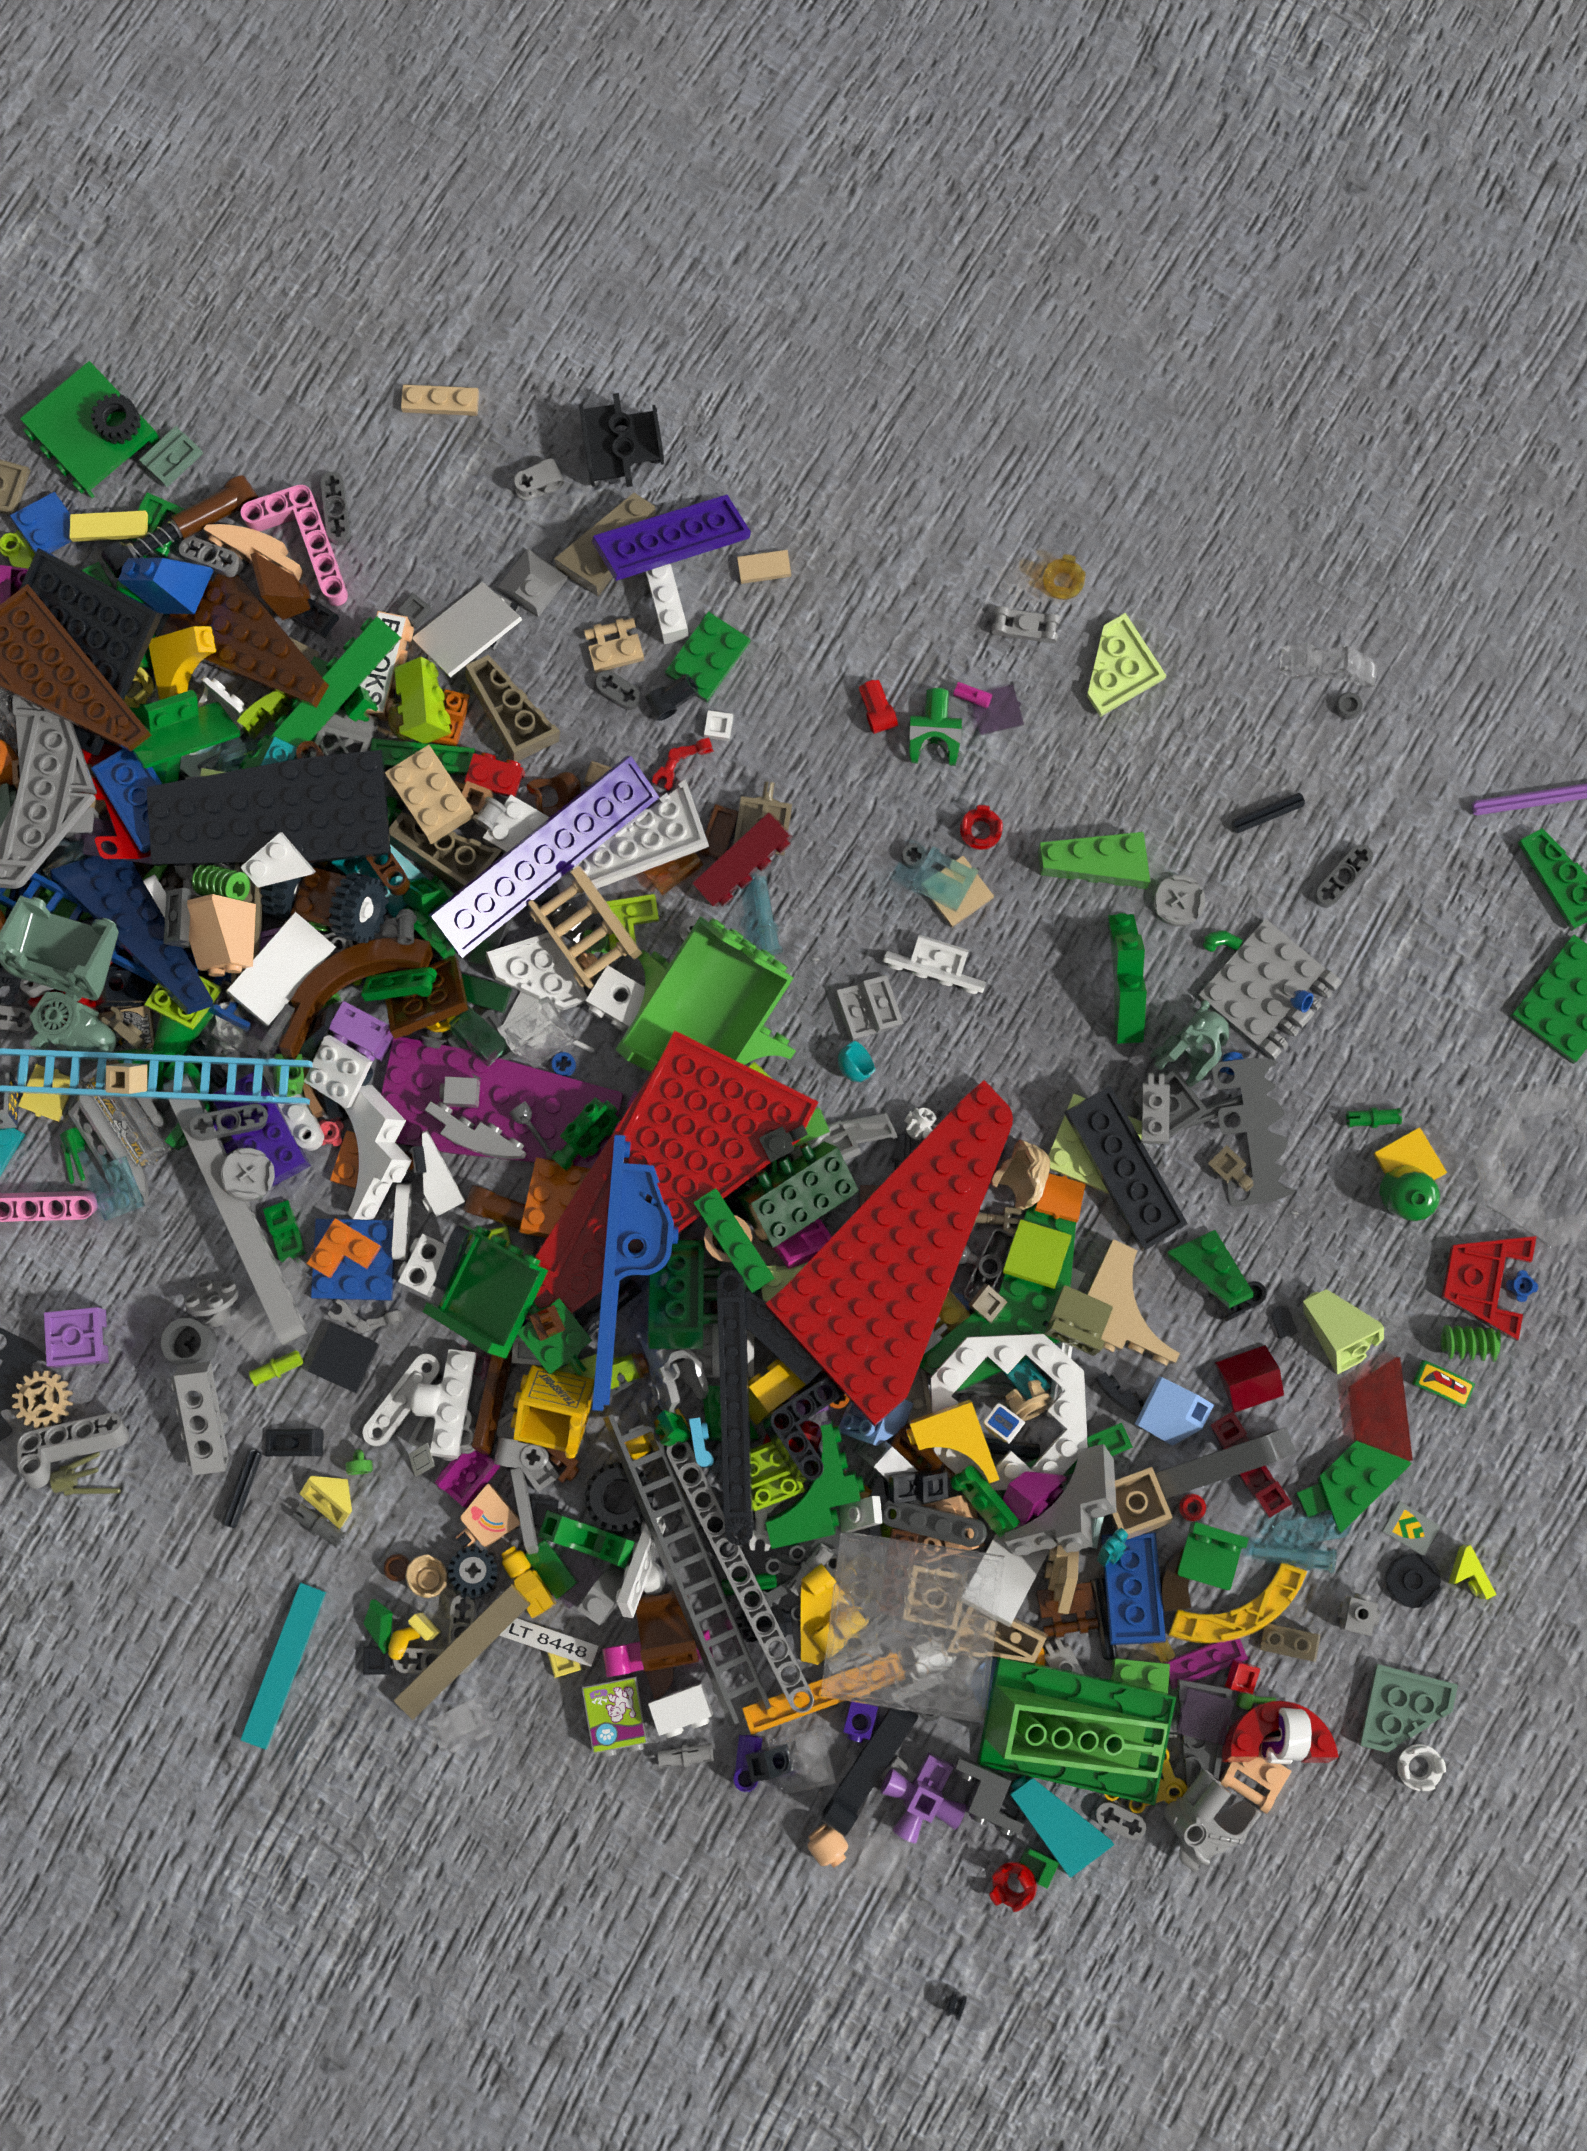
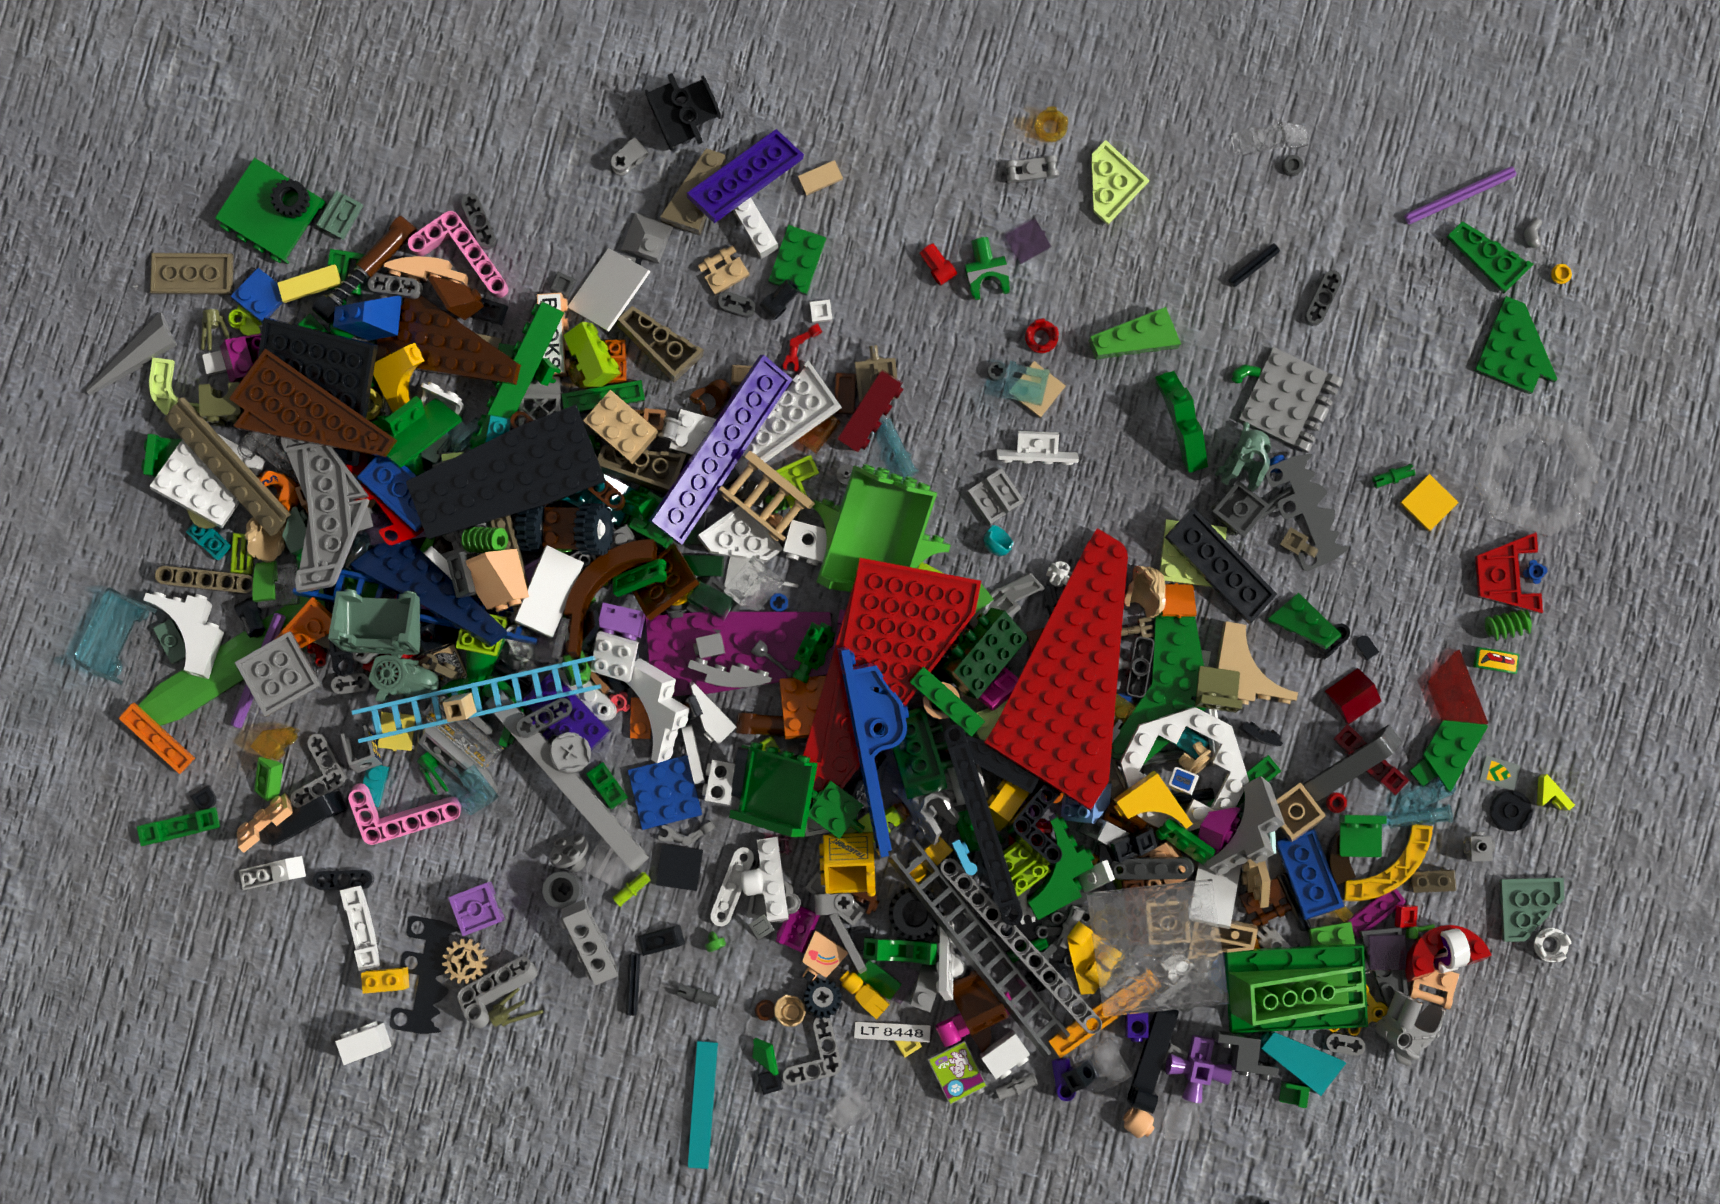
camera: 15 degrees left, 5 degrees up
lime slope [237,691,292,740] -> none
white wing [241,832,316,887] -> none
light yellow slope [299,1476,352,1529] -> none
orange plate [306,1218,382,1278] -> none
yellow arm [388,1626,420,1660] -> none
dark tan tile [394,1584,531,1720] -> none
dark grey pin [396,909,417,945] -> none
tan plate [401,385,479,416] -> none
light yellow tile [408,1612,441,1641] -> none
red bracket [464,752,525,797] -> none
reddish brown tile [472,1349,512,1455] -> none
reddish brown tile [529,1305,565,1341] -> none
green tile [655,1410,691,1447] -> none
pearl dark grey plate [759,1125,808,1162] -> none
dark pink piece [953,682,992,708] -> none
plate [968,1284,1007,1323] -> none
red piece [989,1862,1037,1912] -> none
lime slope [1003,1220,1072,1289] -> none
teal hinge [1096,1528,1128,1567] -> none
light blue slope [1135,1376,1214,1446] -> none
light grey hinge [1141,1073,1170,1144] -> none
light grey tile [1153,875,1205,927] -> none
blue hinge [1290,990,1314,1013] -> none
yellowish green slope [1303,1289,1384,1375] -> none
green cylinder [1379,1165,1440,1221] -> none

